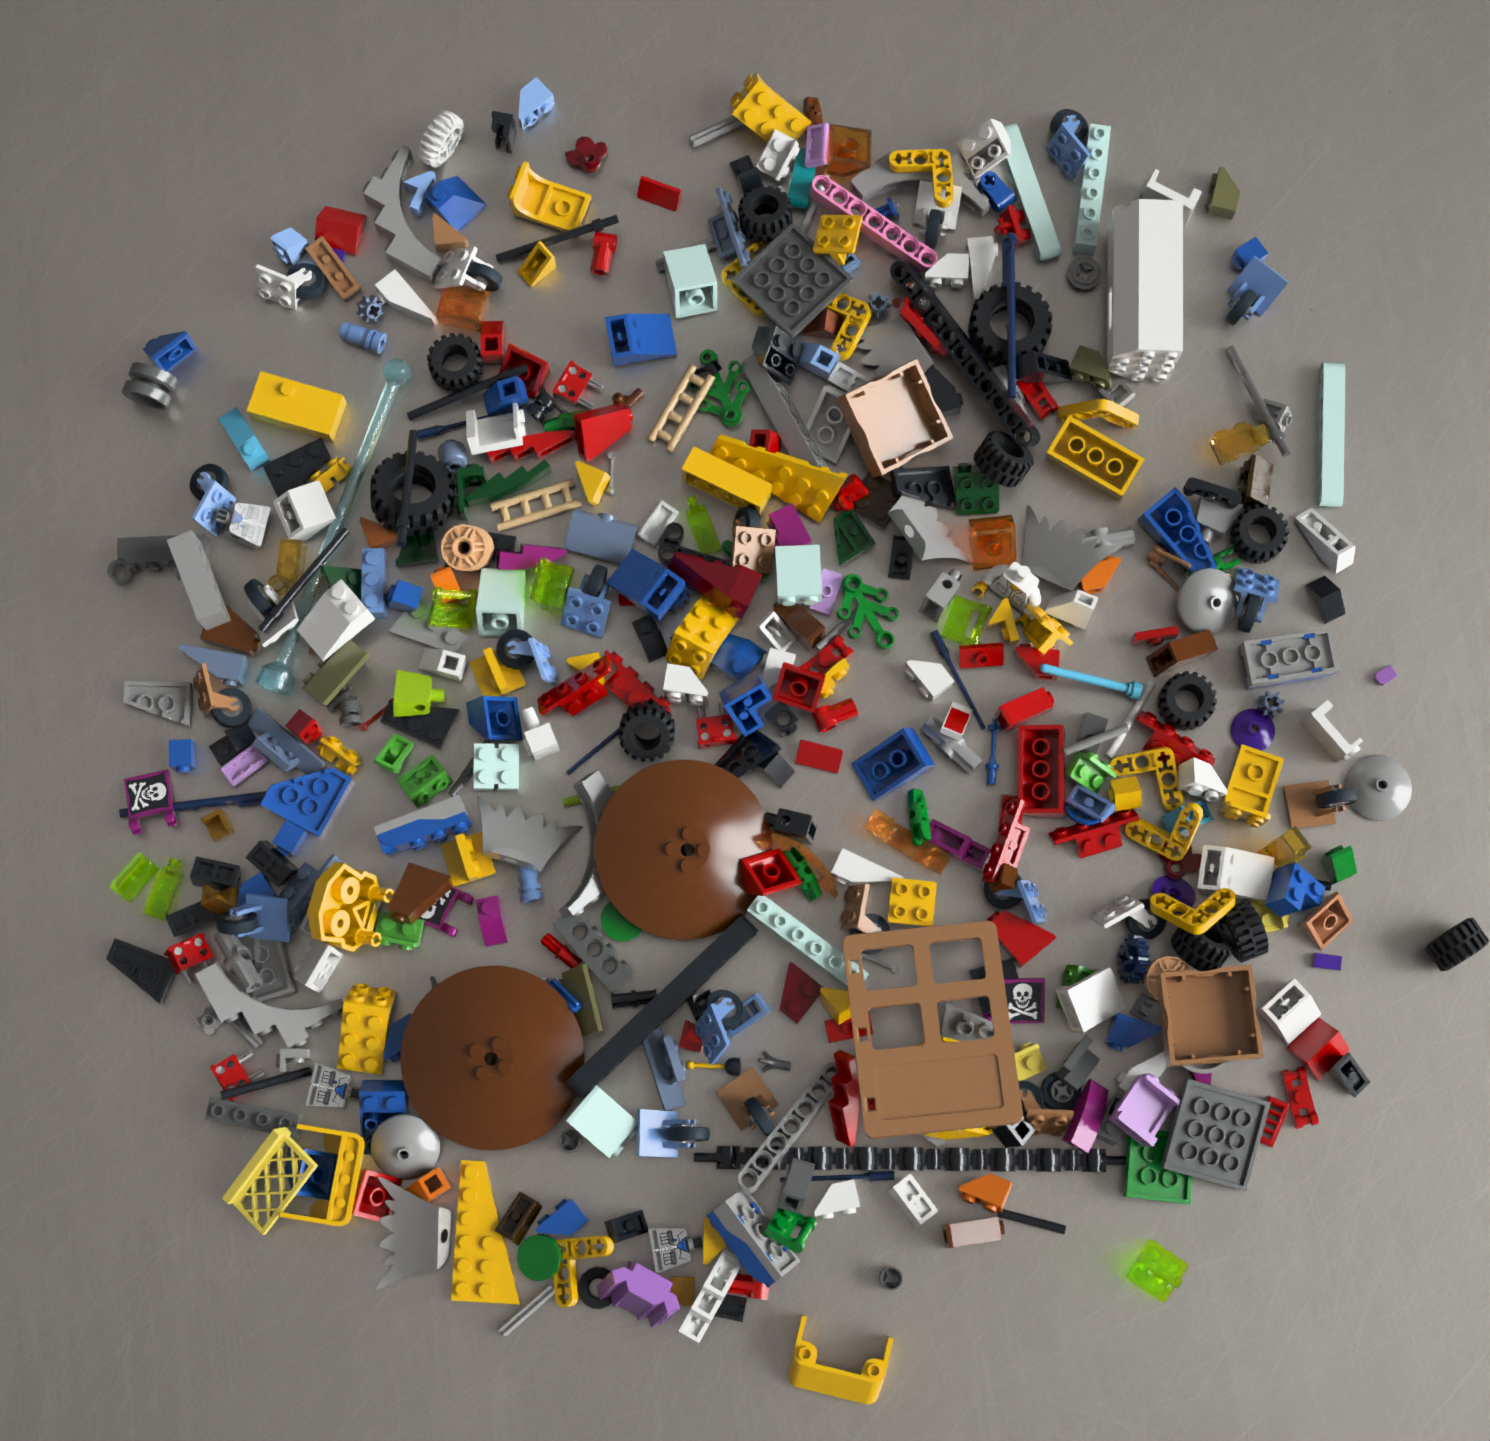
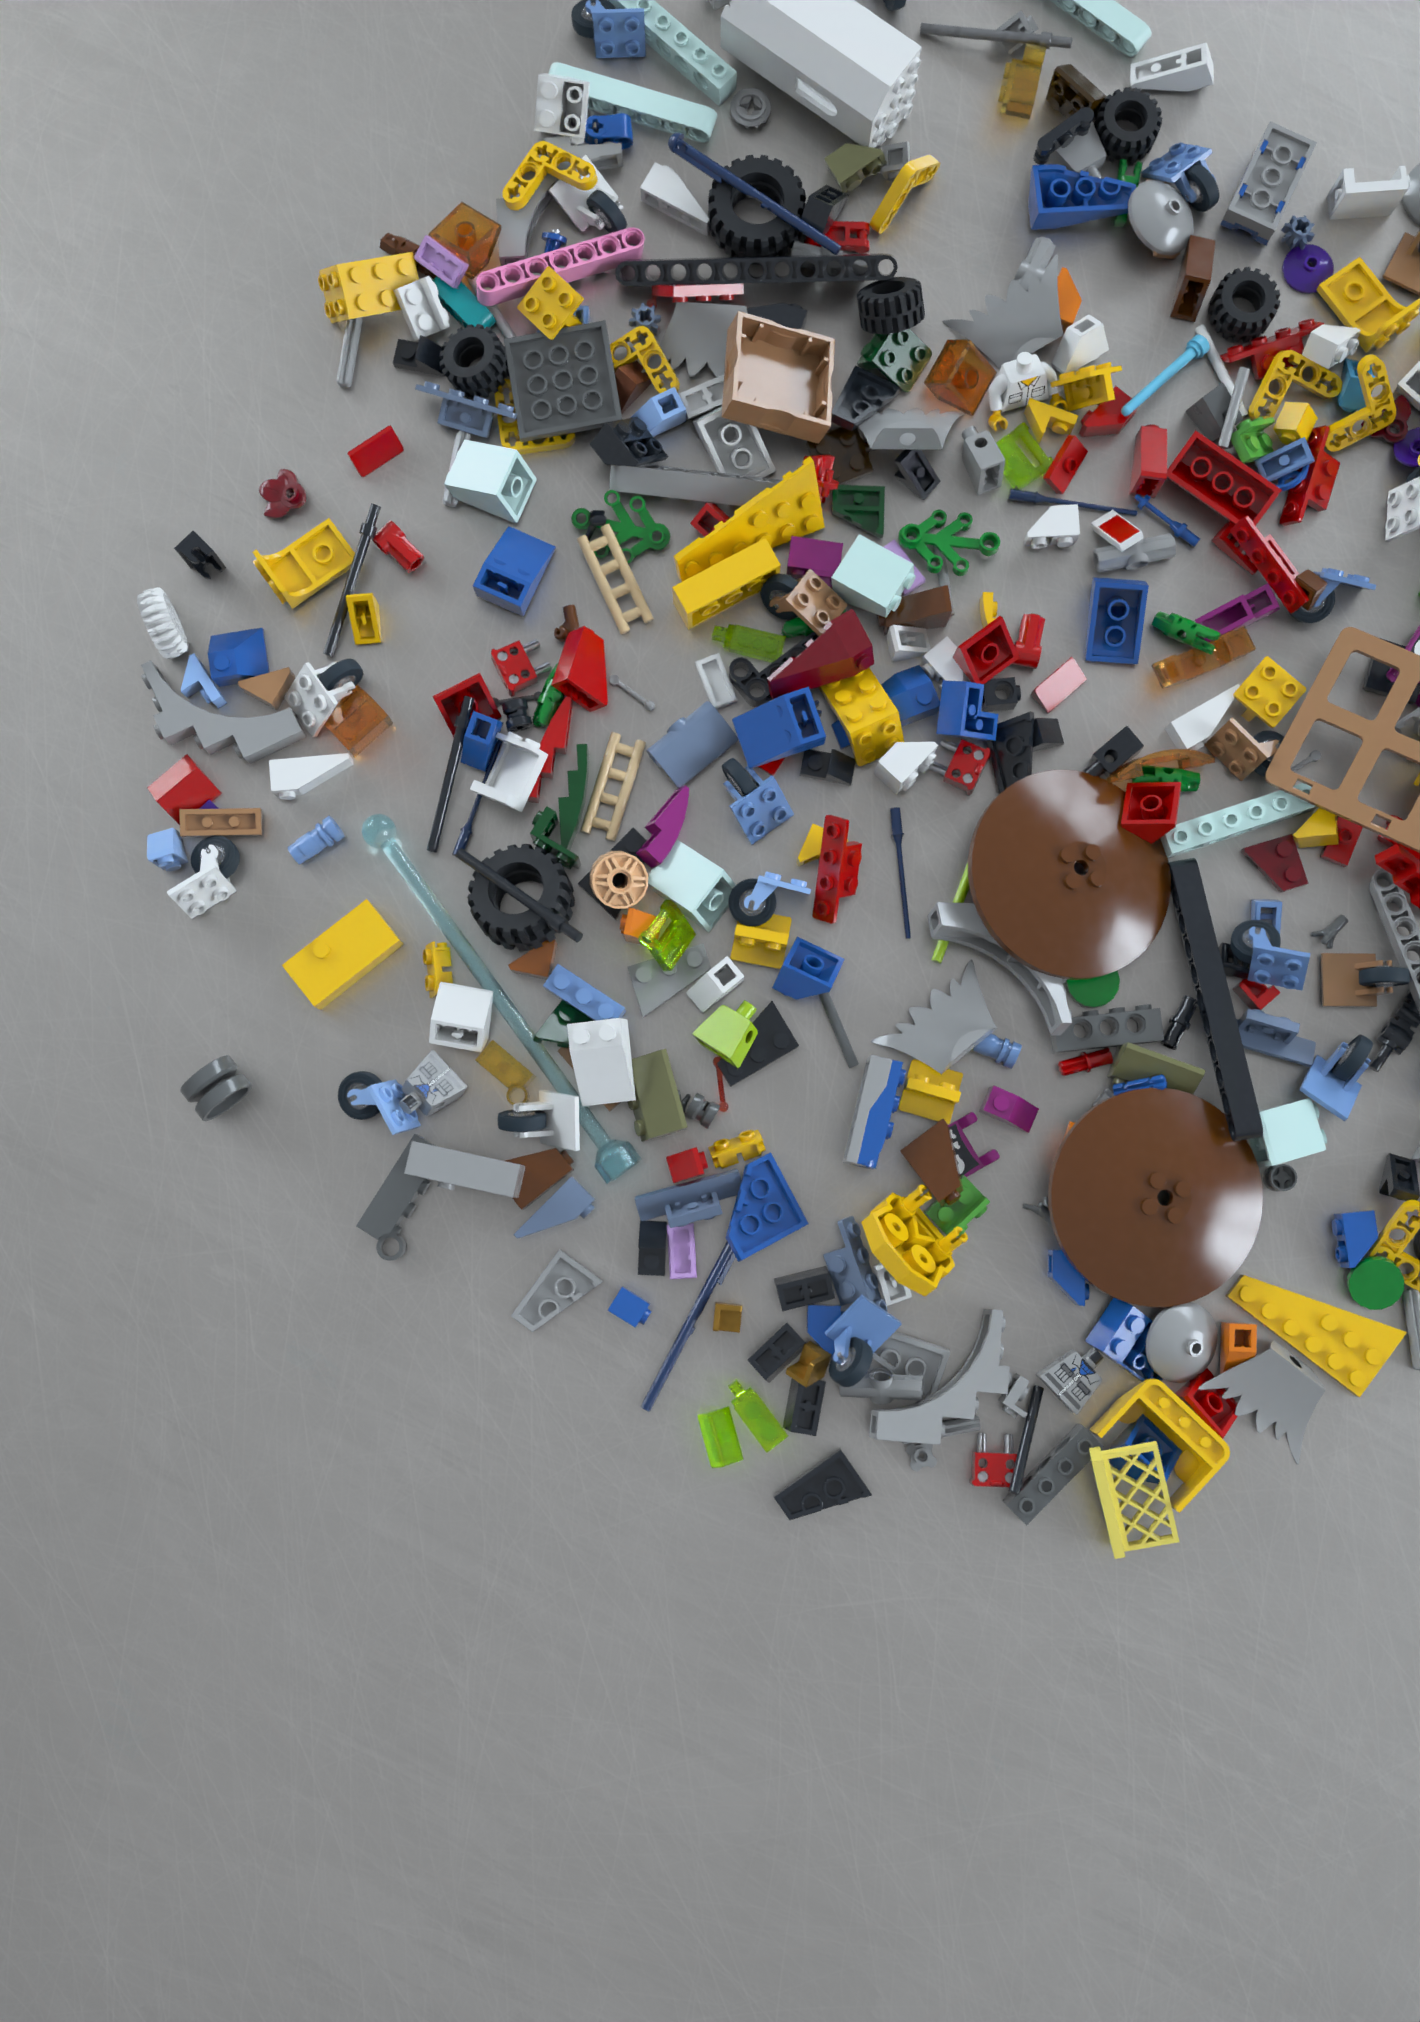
camera: 55 degrees left, 5 degrees up
flag [124,769,177,835] -> none
blue slope [143,331,197,372] -> none
red piece [164,933,213,986] -> none
plate [193,663,251,728] -> none
medium azure slope [218,407,270,471] -> none
black bar [258,527,350,633] -> none
black wing [262,438,332,497] -> none
blue brick [272,819,309,857] -> none
white slope [293,940,343,994] -> none
yellow bracket [337,983,397,1075] -> none
sand blue gear [356,294,383,322] -> none
bright green slope [374,733,414,774] -> none
blue slope [385,580,424,612] -> none
dark green wing [395,531,438,567] -> none
bright green bracket [396,754,453,808] -> none
black tyre [427,333,484,393] -> none
sand blue head [438,439,467,473] -> none
light aqua piece [473,743,519,791] -> none
red slope [480,321,505,364] -> none
dark brown slope [494,1192,542,1245] -> none
light blue slope [518,77,554,129] -> none
white brick [521,707,560,761] -> none
clear neon green bracket [530,557,575,611] -> none
yellow slope [575,461,611,506] -> none
red bracket [604,650,672,713] -> none
black tyre [618,701,675,762] -> none
hinge [686,1057,741,1076] -> none
red plate [800,635,854,675] -> none
white slope [924,253,969,288] -> none
red slope [987,910,1057,968] -> none
red hips [994,205,1031,249] -> none
yellow brick [1046,416,1145,501] -> none
red plate [1131,626,1179,646] -> none
medium nougat plant [1146,543,1191,592] -> none
black slope [1305,576,1346,624] -> none
medium lavender piece [1374,665,1398,686] -> none

